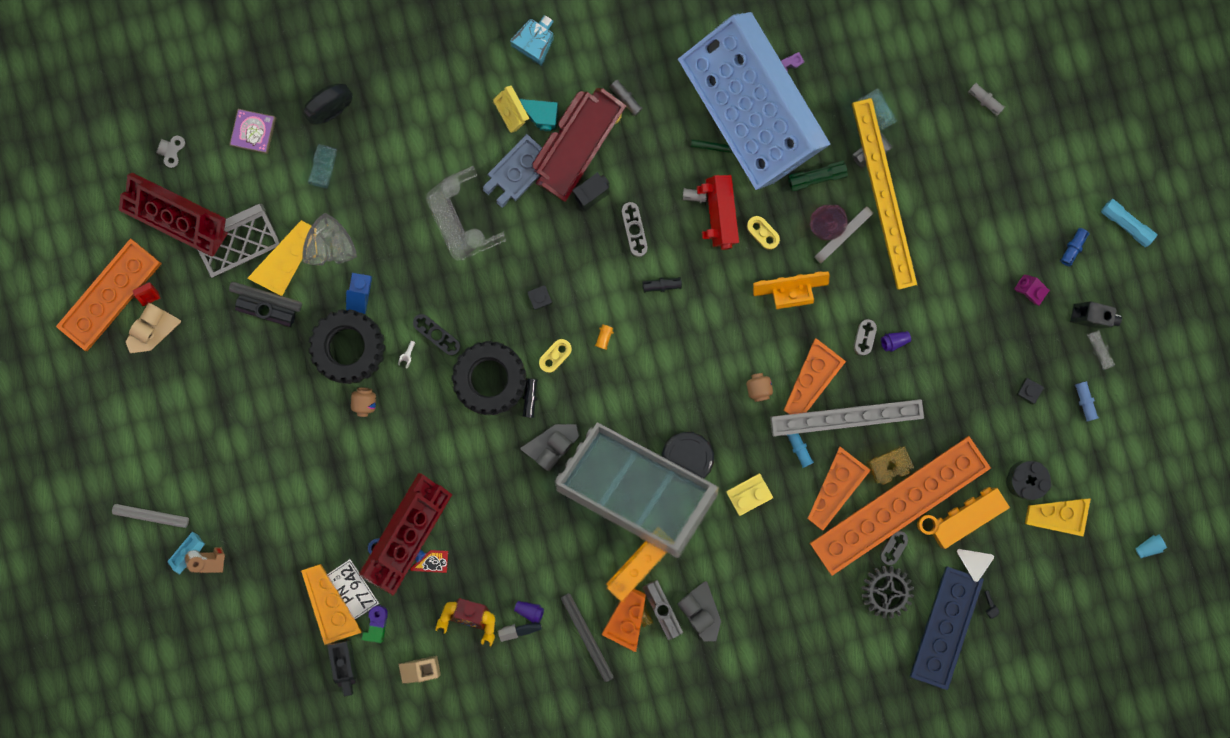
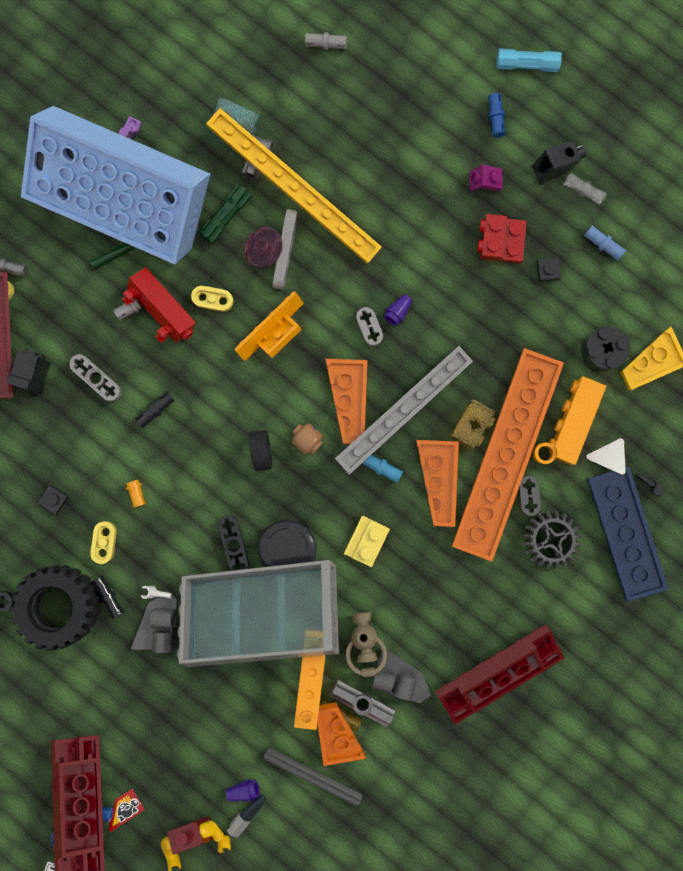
camera: 25 degrees left, 0 degrees up
none -> white hand [141,586,172,599]
none -> black beam [219,515,249,571]
none -> black tyre [249,429,272,472]
none -> dark tan piece [346,612,388,678]
none -> dark red slope [435,625,565,725]
none -> red plate [477,214,526,263]

